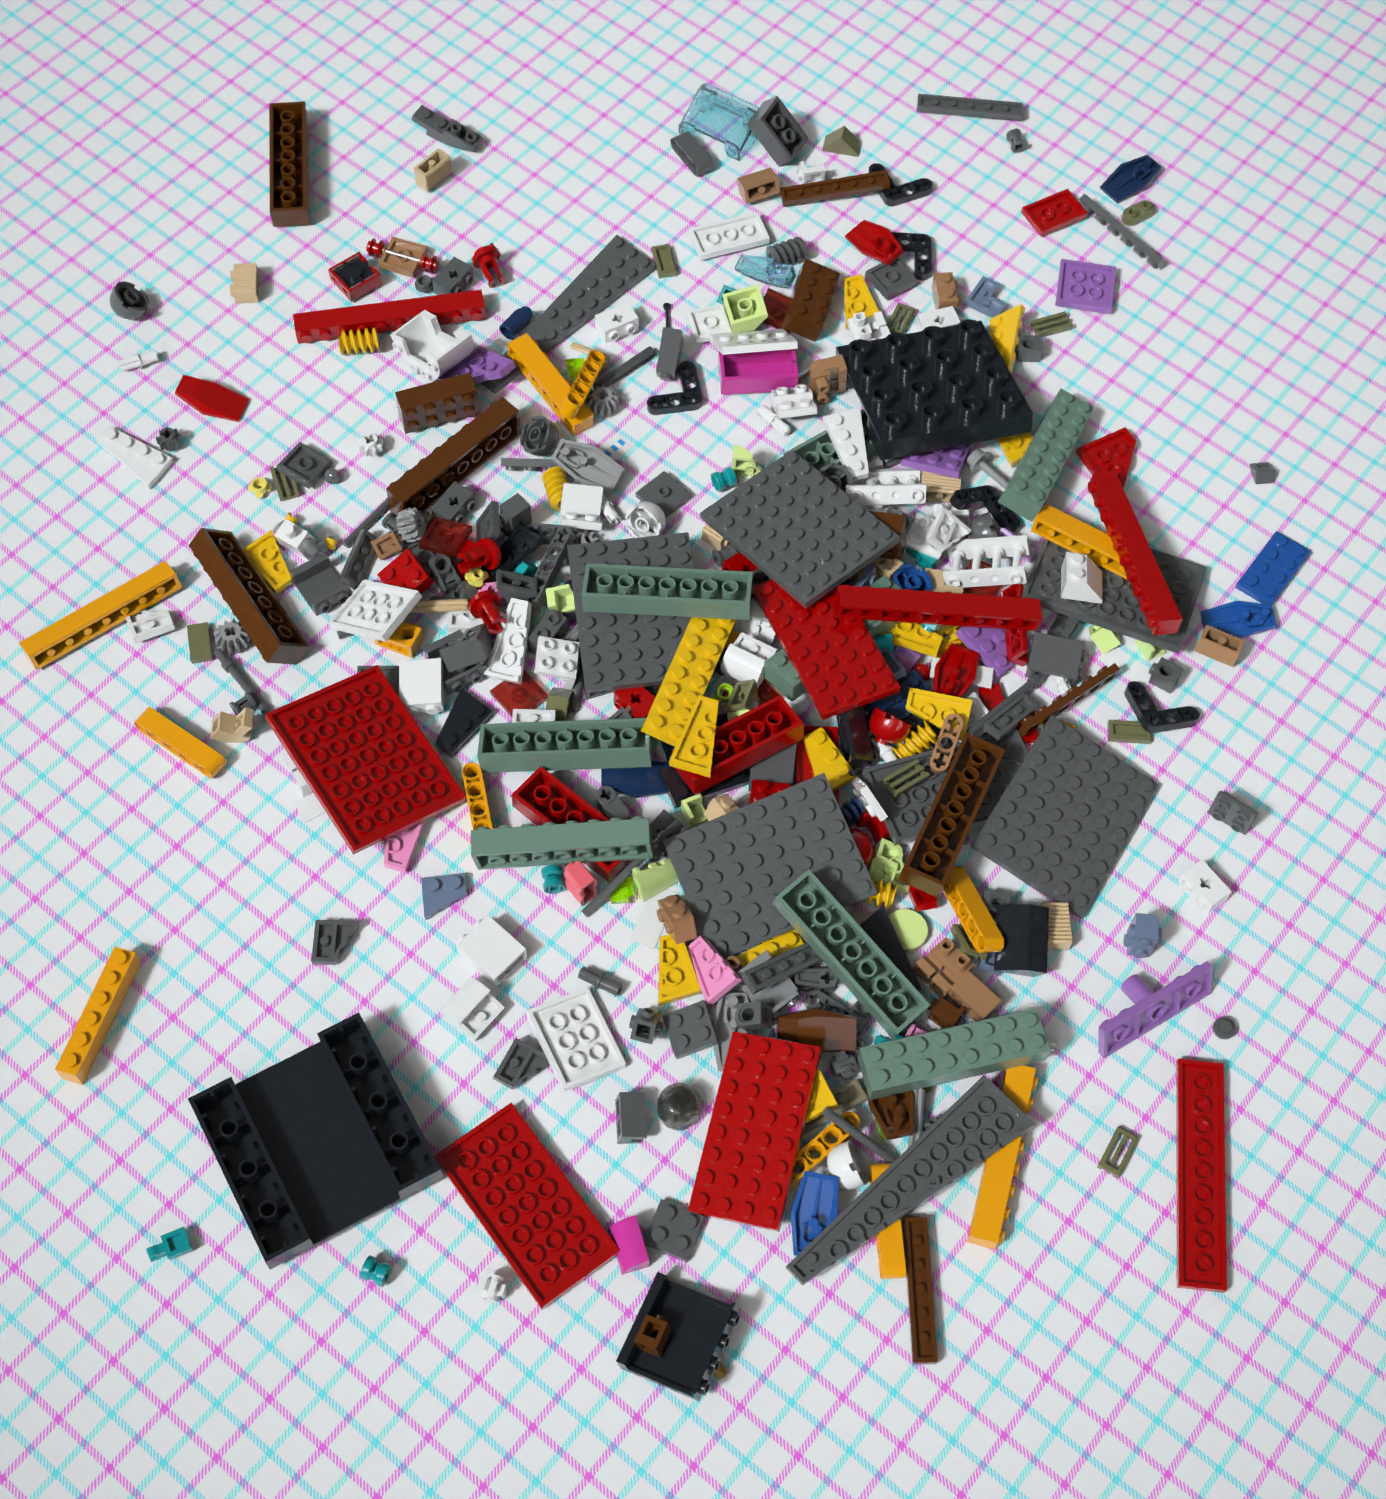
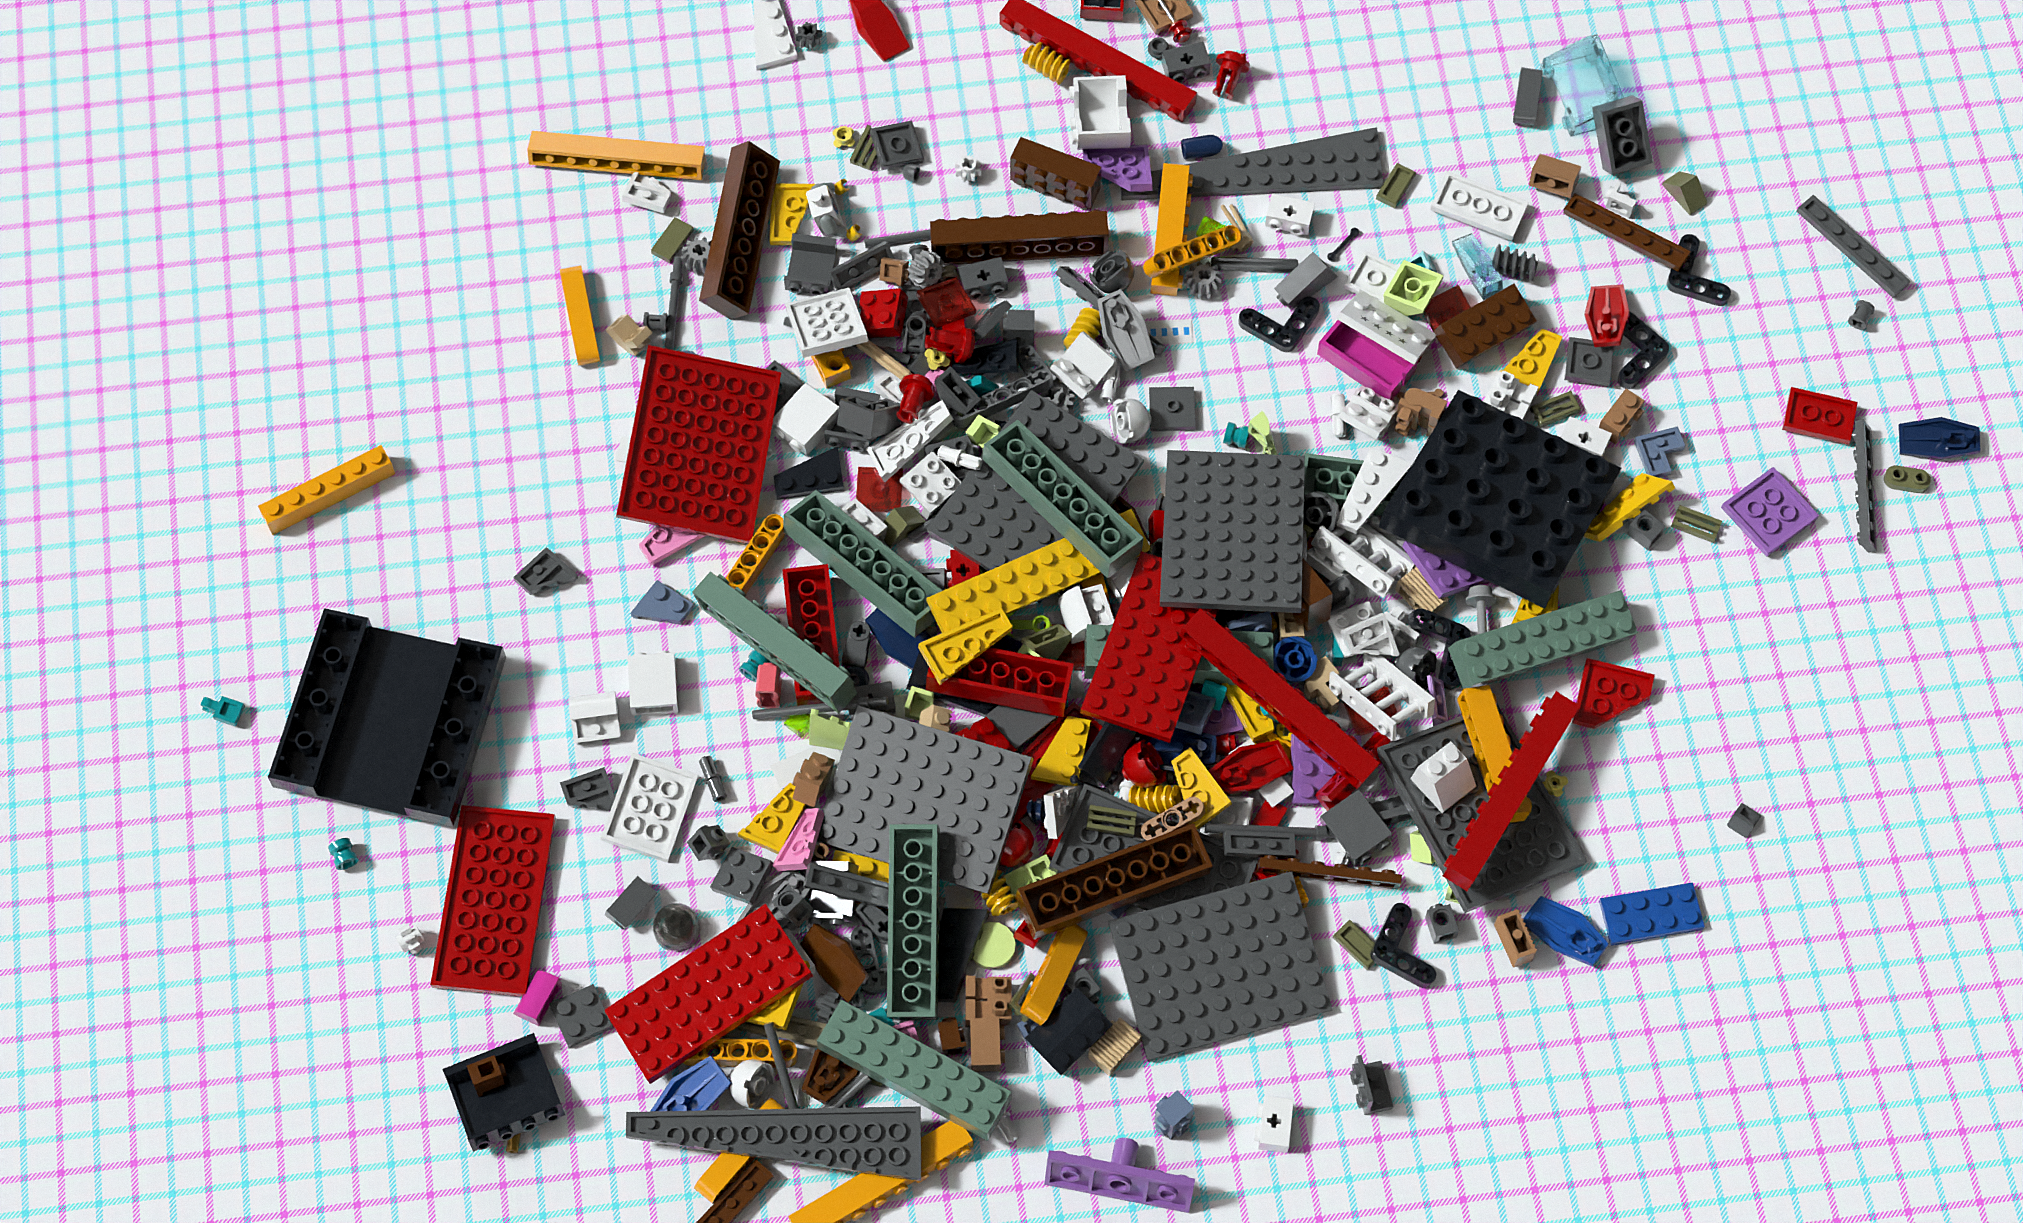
camera: 45 degrees right, 5 degrees up
none -> white axle [937,445,983,470]

